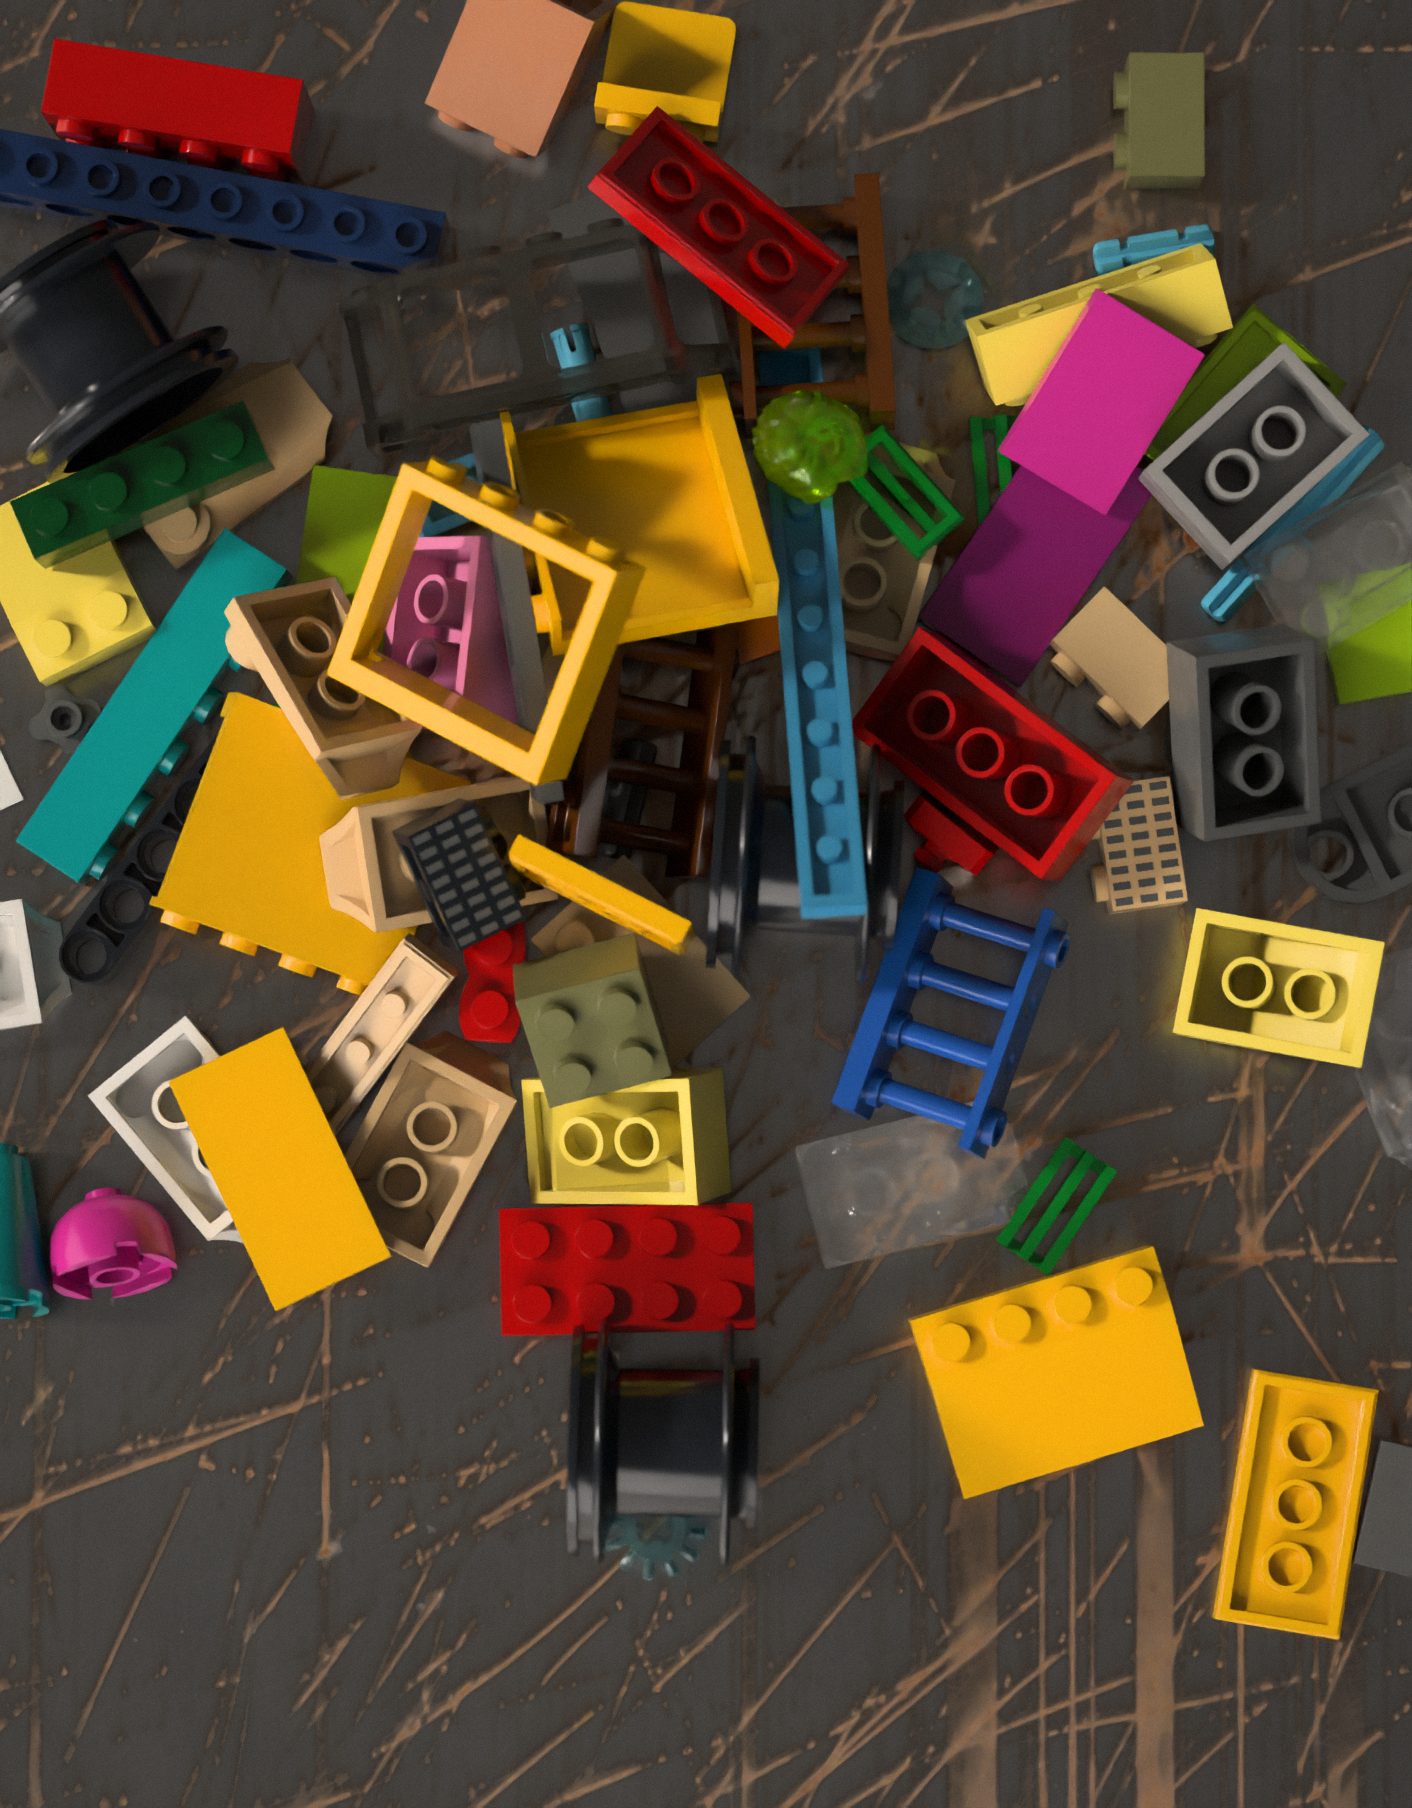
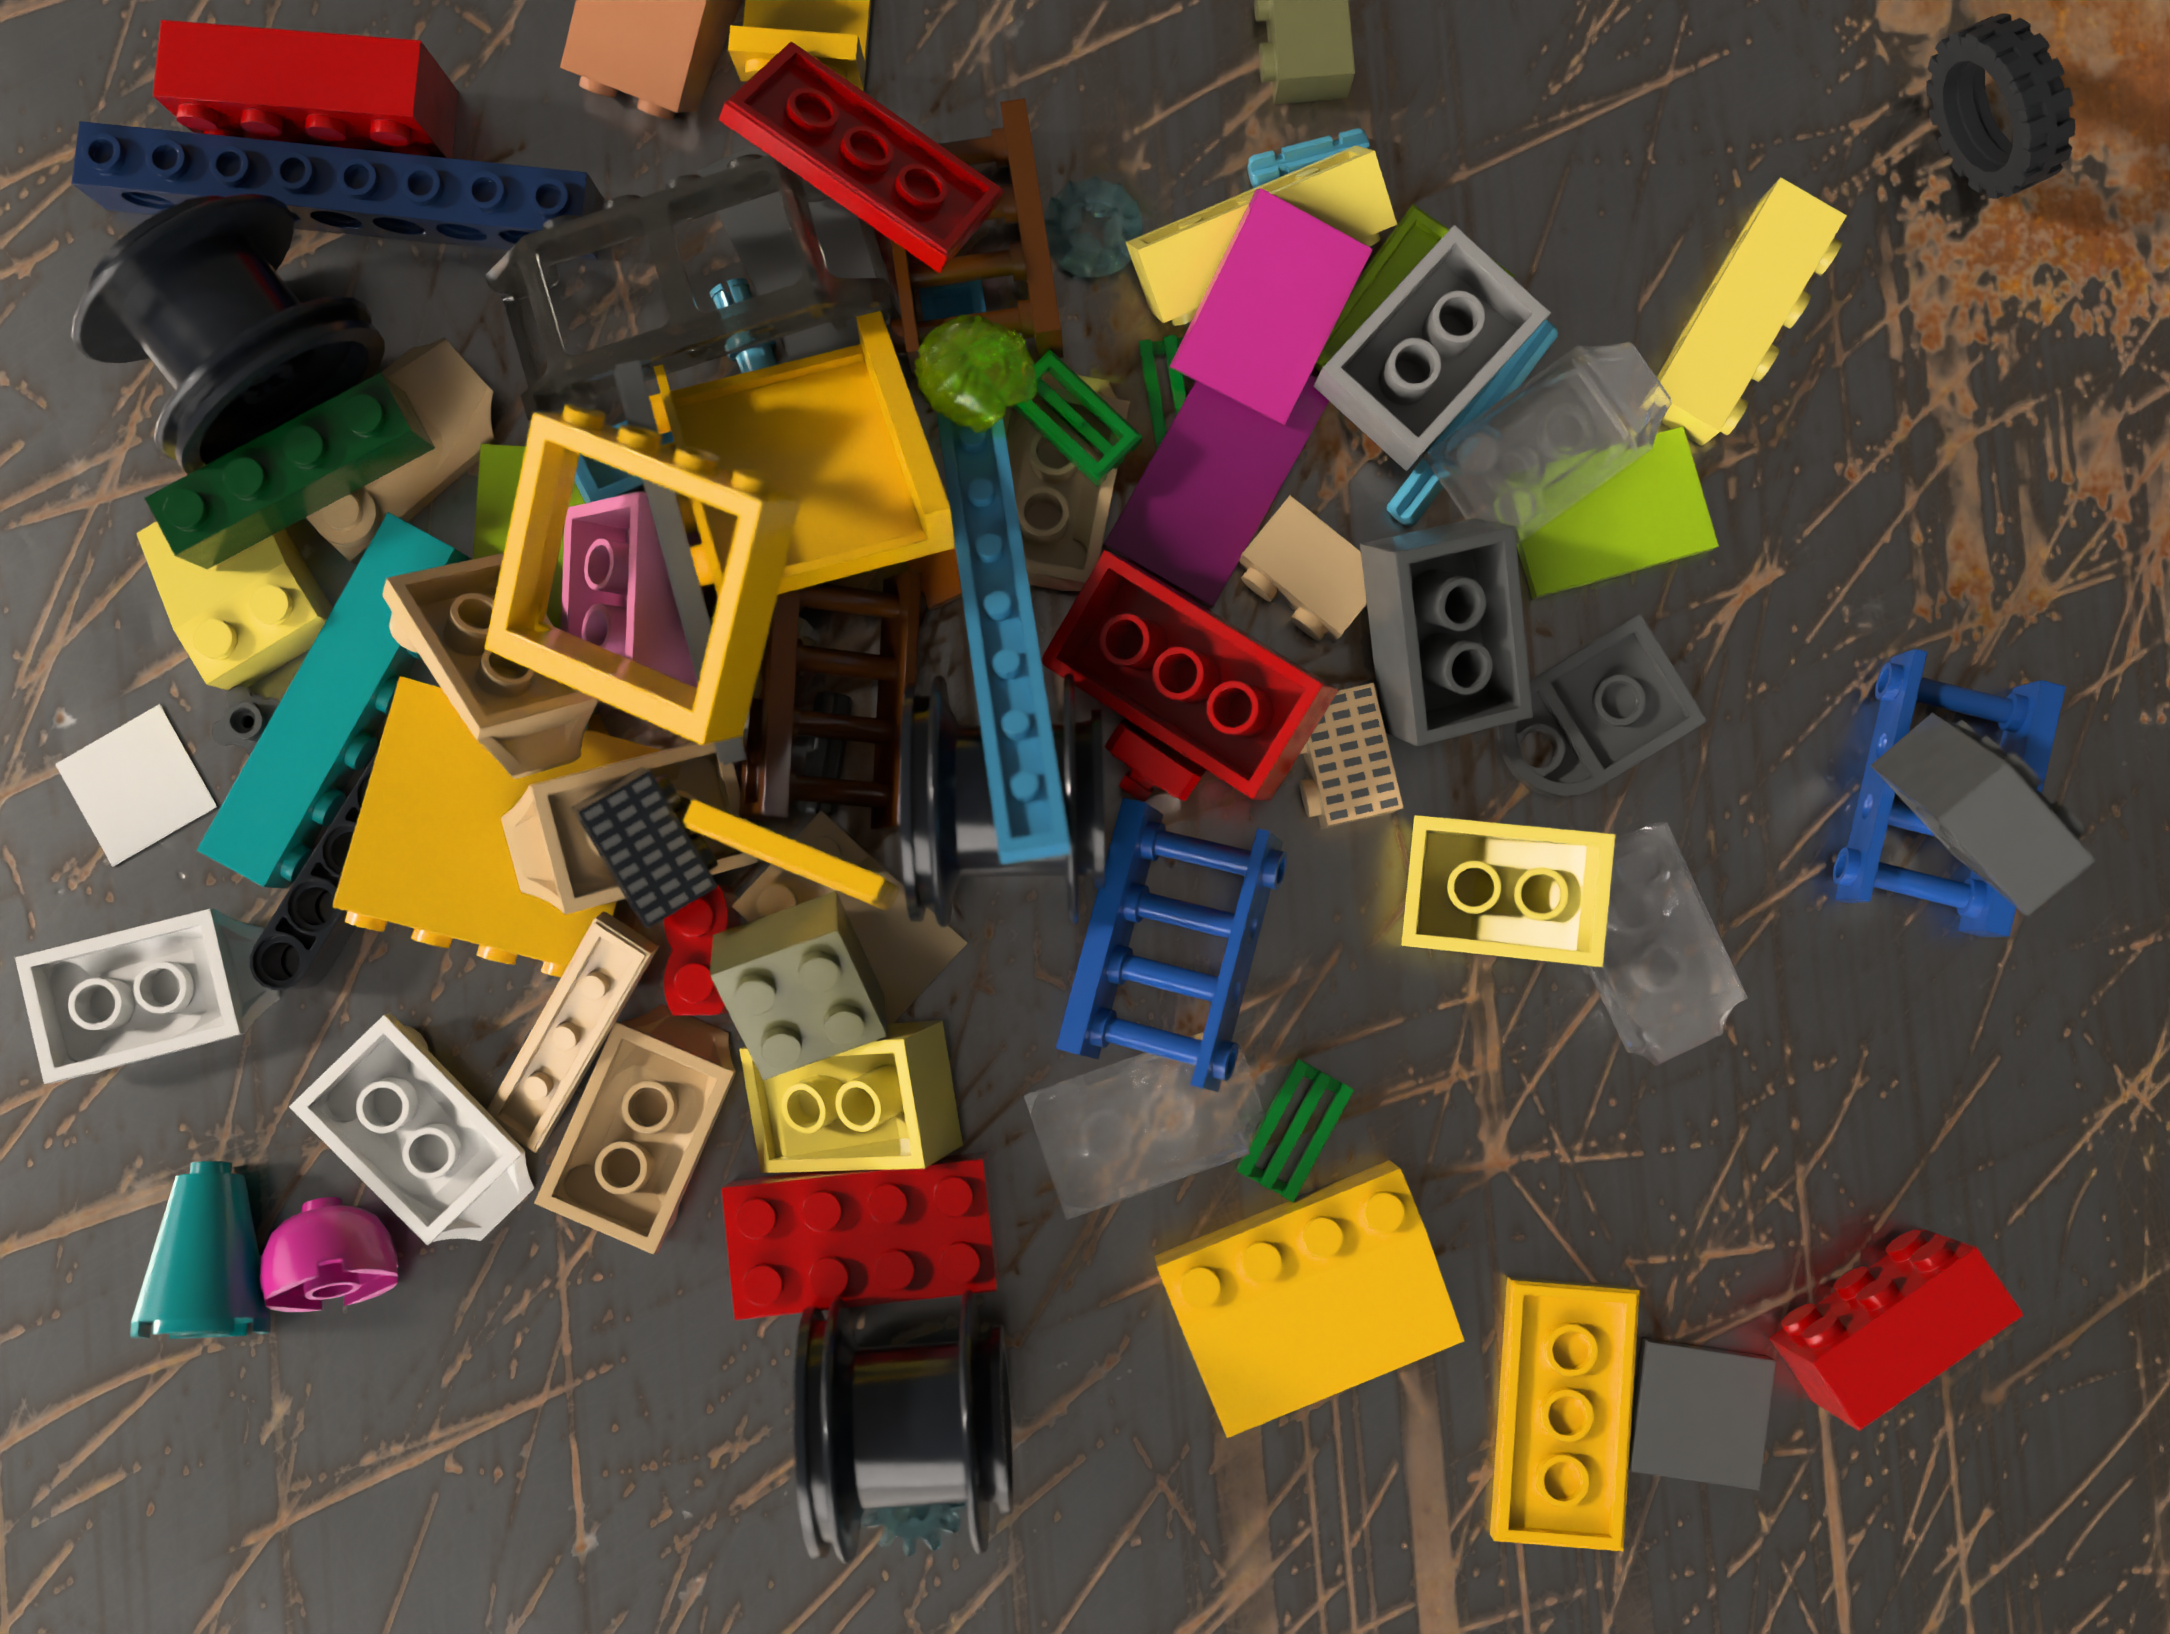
camera: 10 degrees left, 0 degrees up
yellow tile [168,1027,392,1311] -> none

